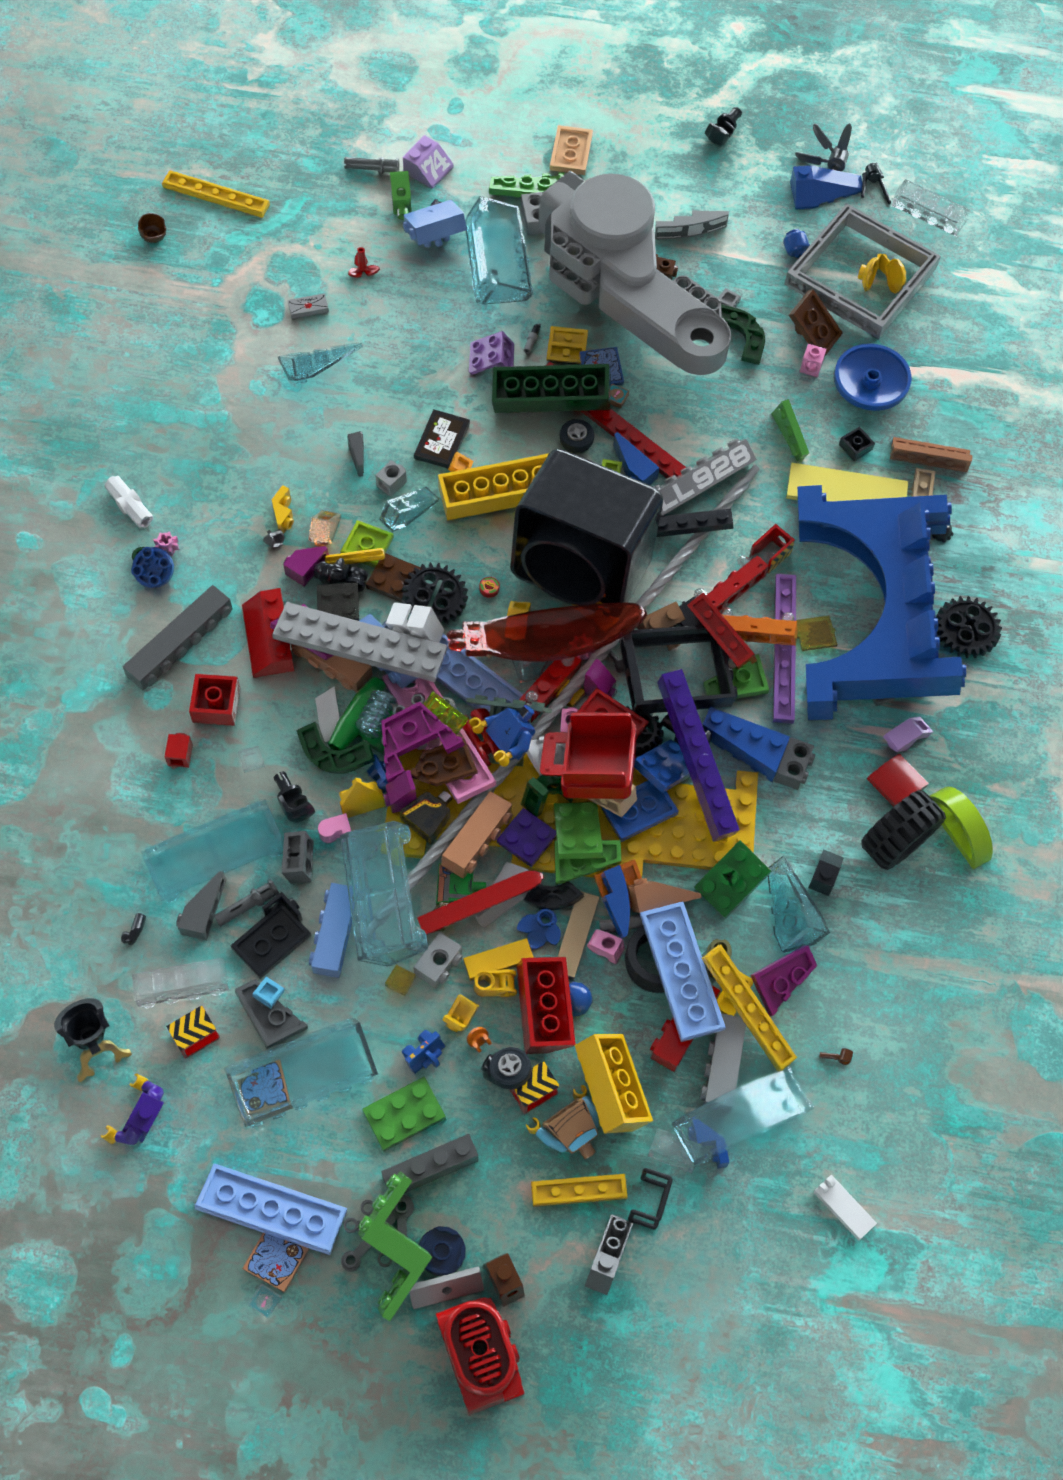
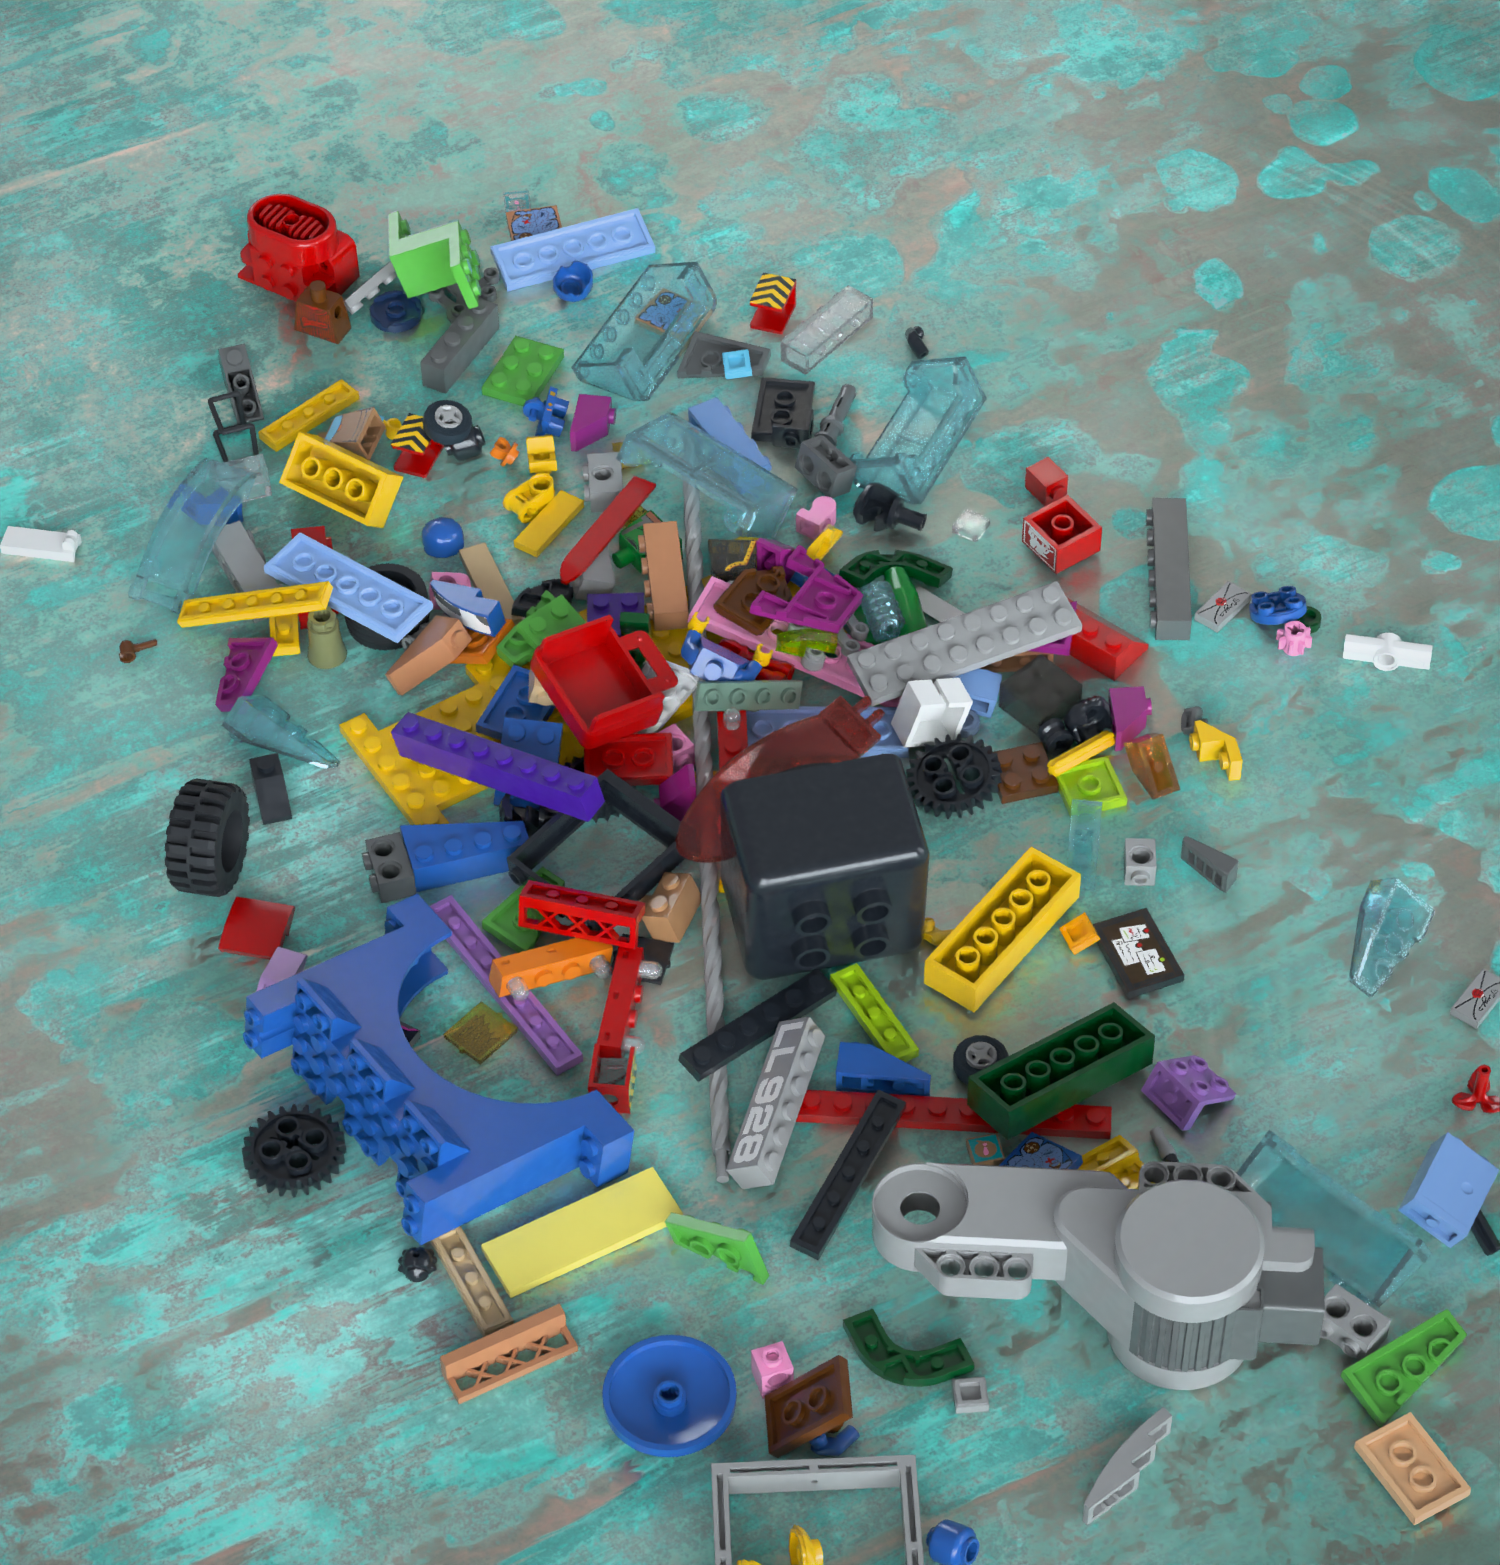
camera: 145 degrees right, 15 degrees down
black helmet [54,998,132,1082] -> none
dark purple torso [101,1073,164,1145] -> none
dark grey slope [176,871,226,941] -> none
blue plate [517,909,561,950] -> none
red slope [517,957,576,1054] -> none
reddish brown brick [656,254,679,280] -> none
green plate [694,840,772,918] -> none
black piece [839,426,875,461] -> none
lime window [929,786,993,869] -> none
none -> blue hair [553,260,593,302]
none -> magenta slope [570,394,616,452]
none -> black plate [790,1089,906,1260]
none -> light grey tile [1194,581,1251,633]

